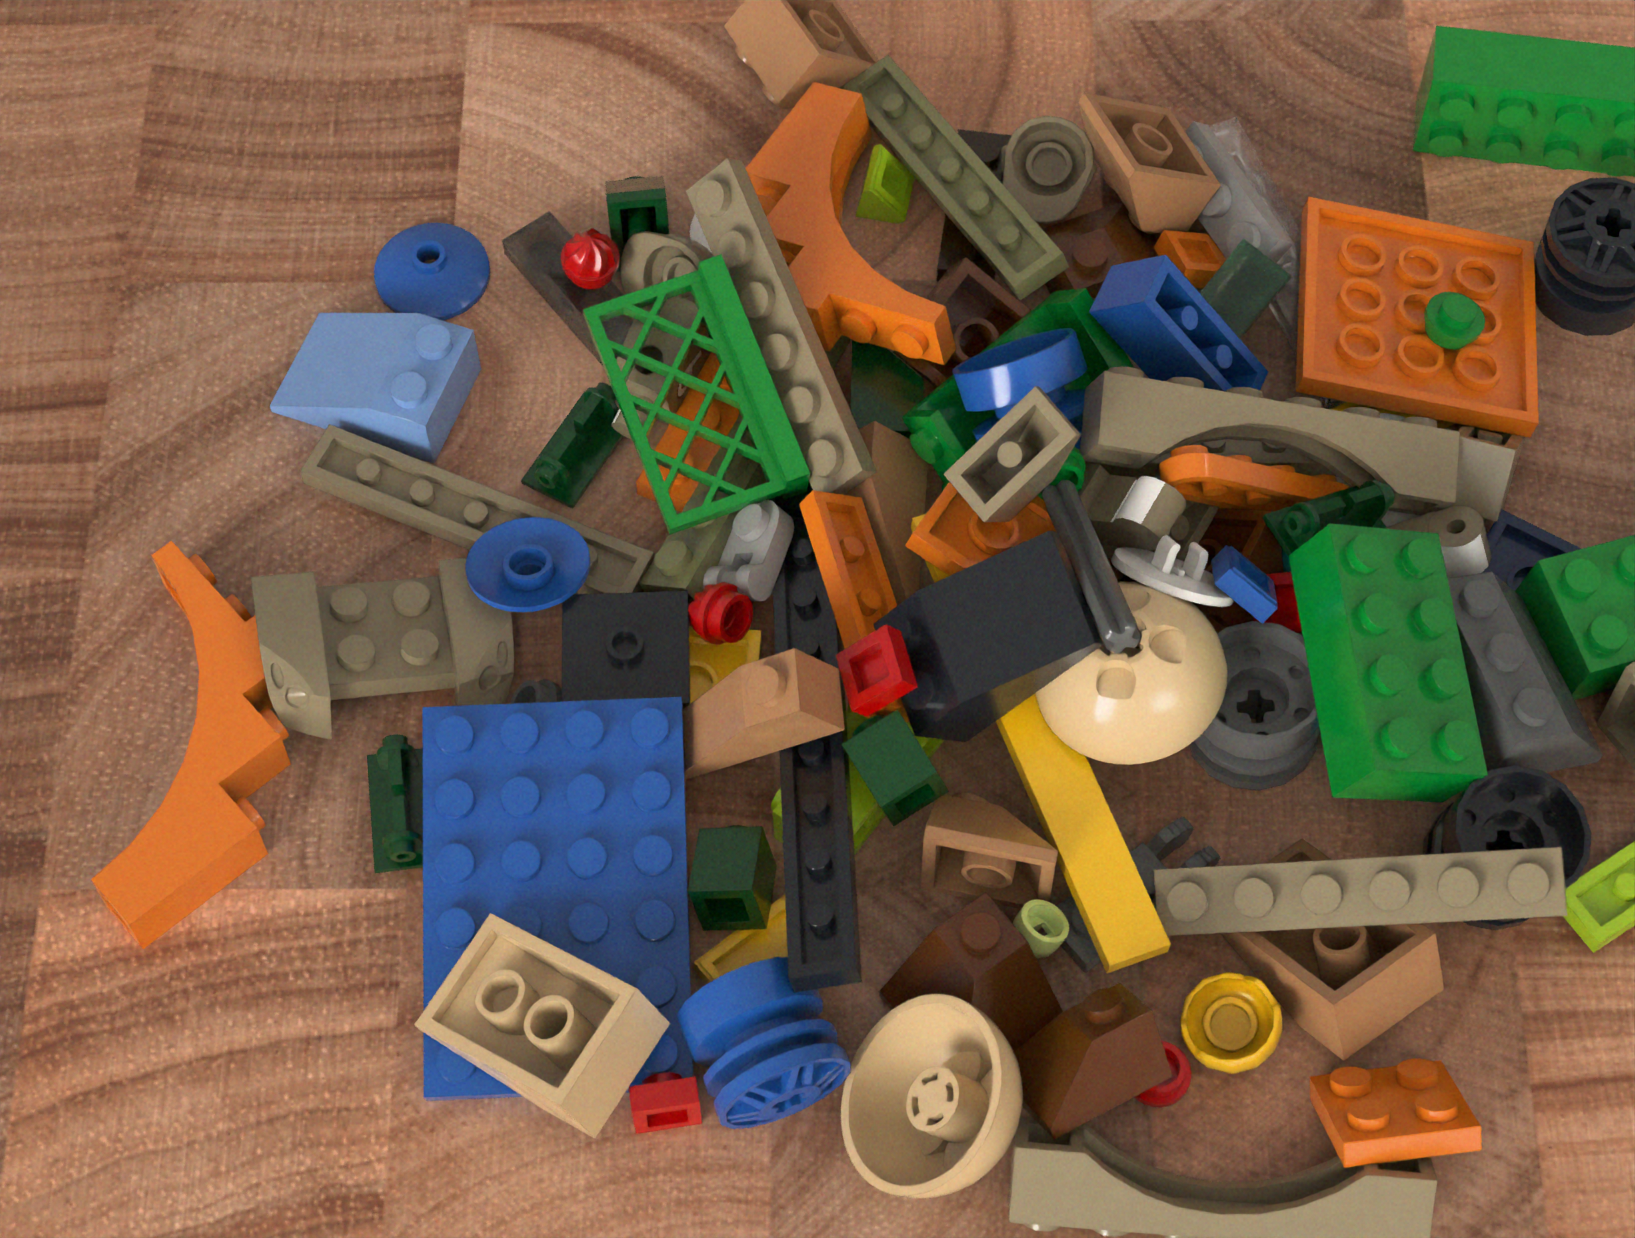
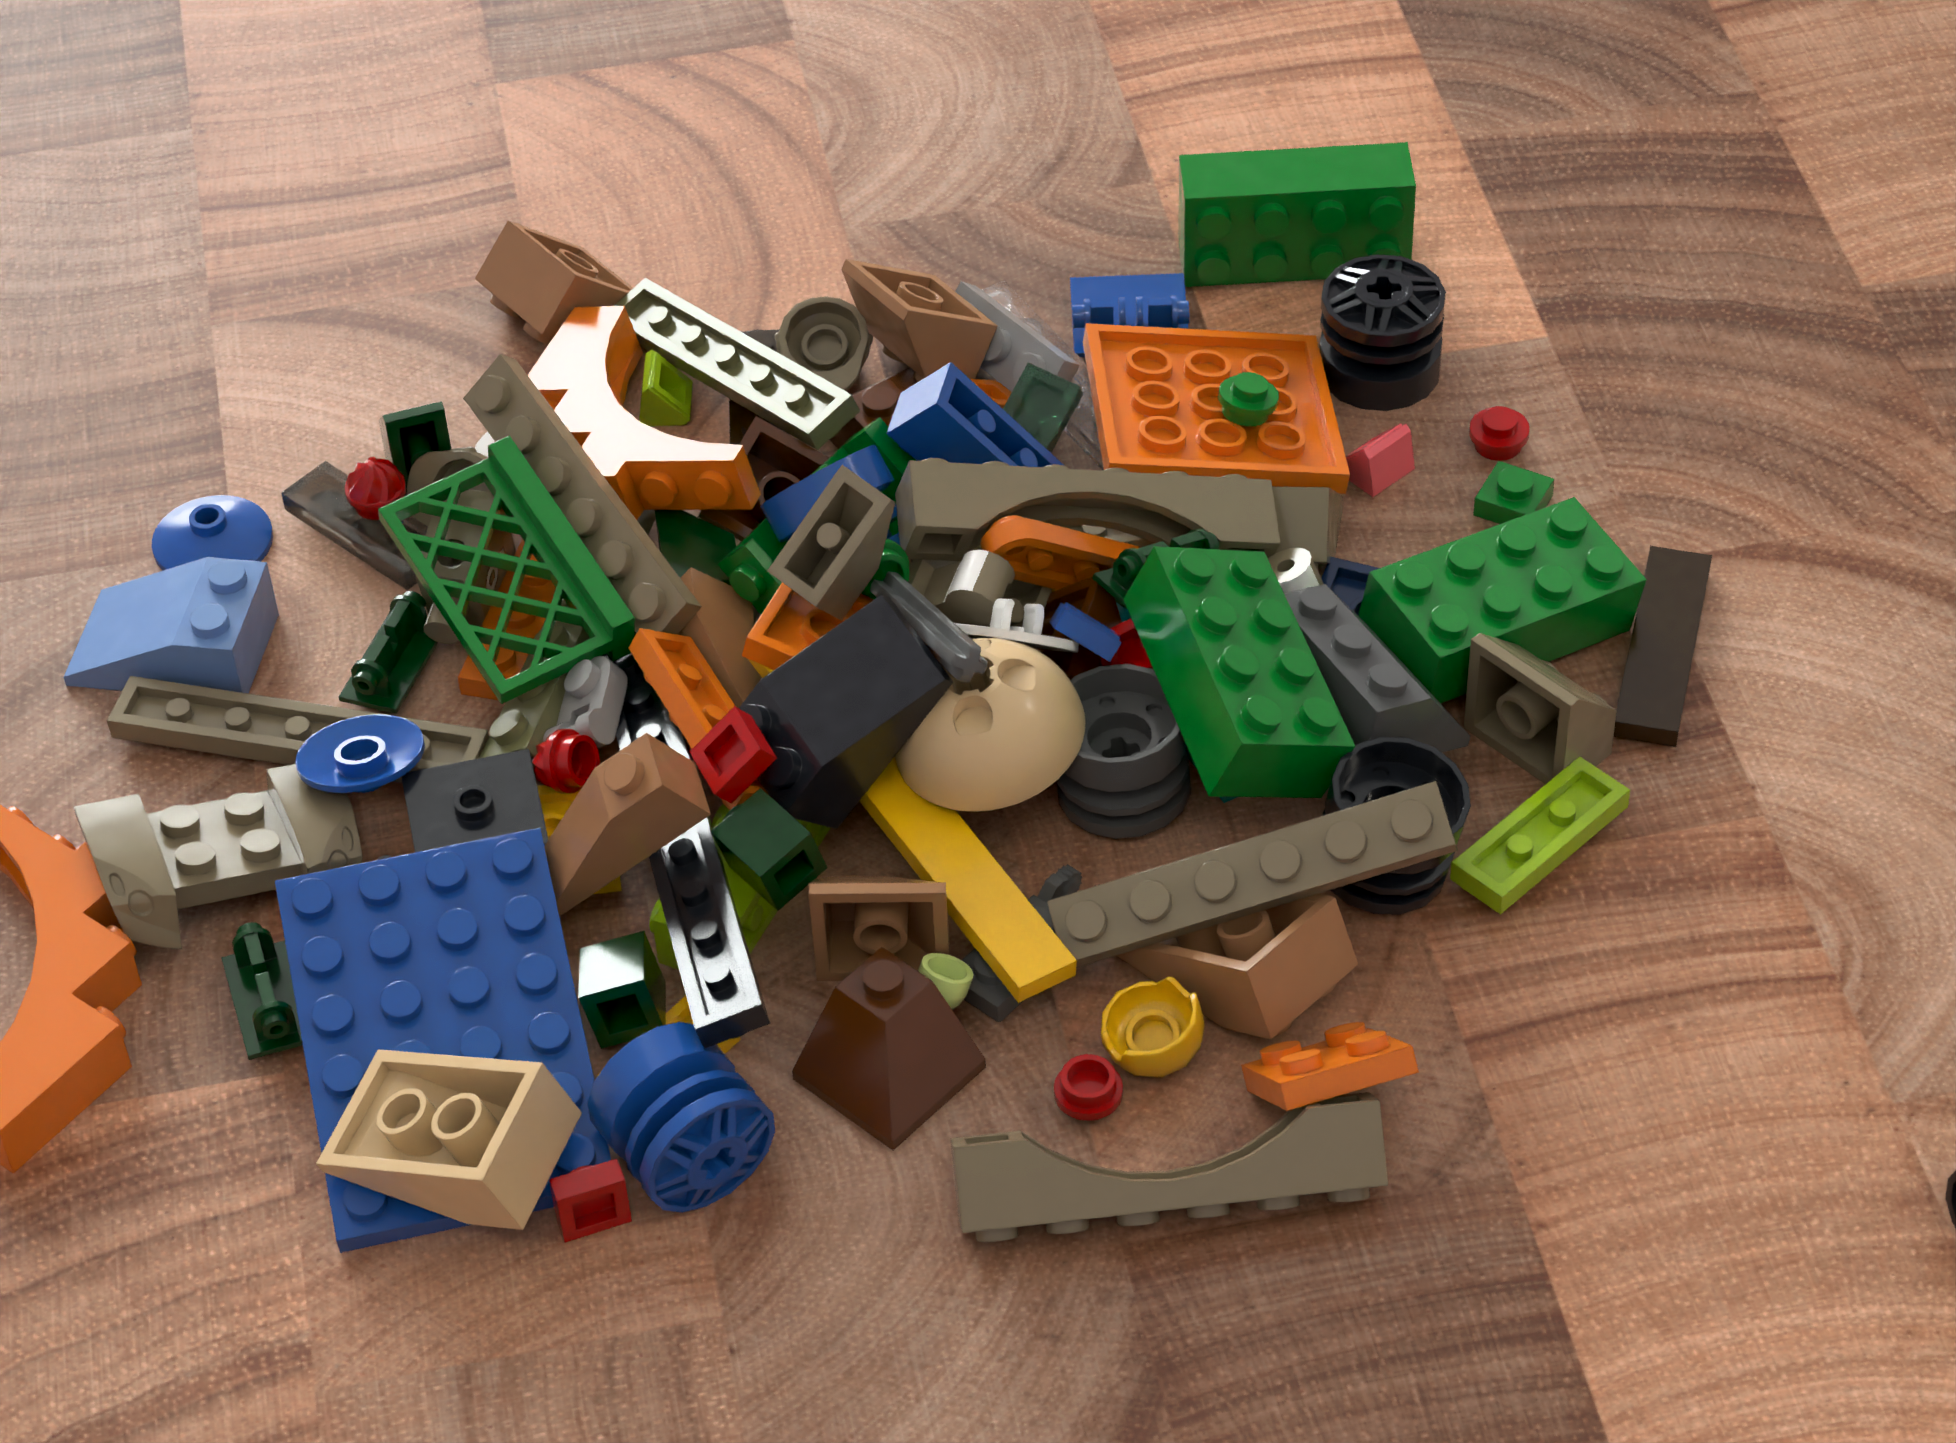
camera: 10 degrees left, 15 degrees down
tan piece [841,994,1023,1198] -> none
reddish brown slope [1013,982,1173,1139] -> none
none -> blue hinge [1070,273,1189,358]
none -> coral slope [1346,423,1415,497]

